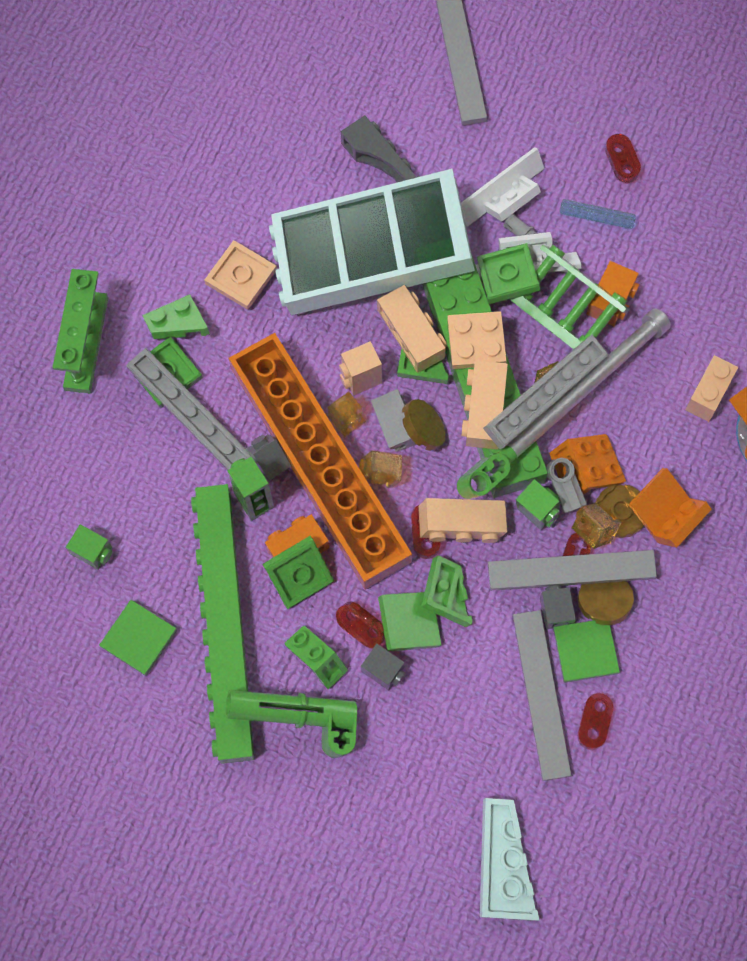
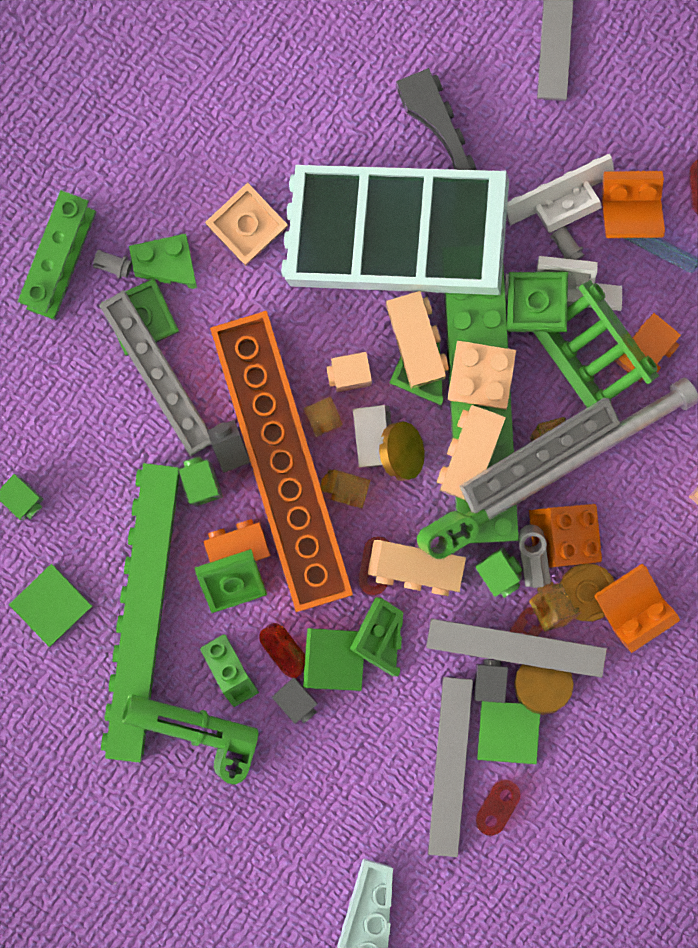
camera: 10 degrees right, 15 degrees up
none -> light grey pin [93,250,132,279]
none -> orange bracket [601,171,665,238]

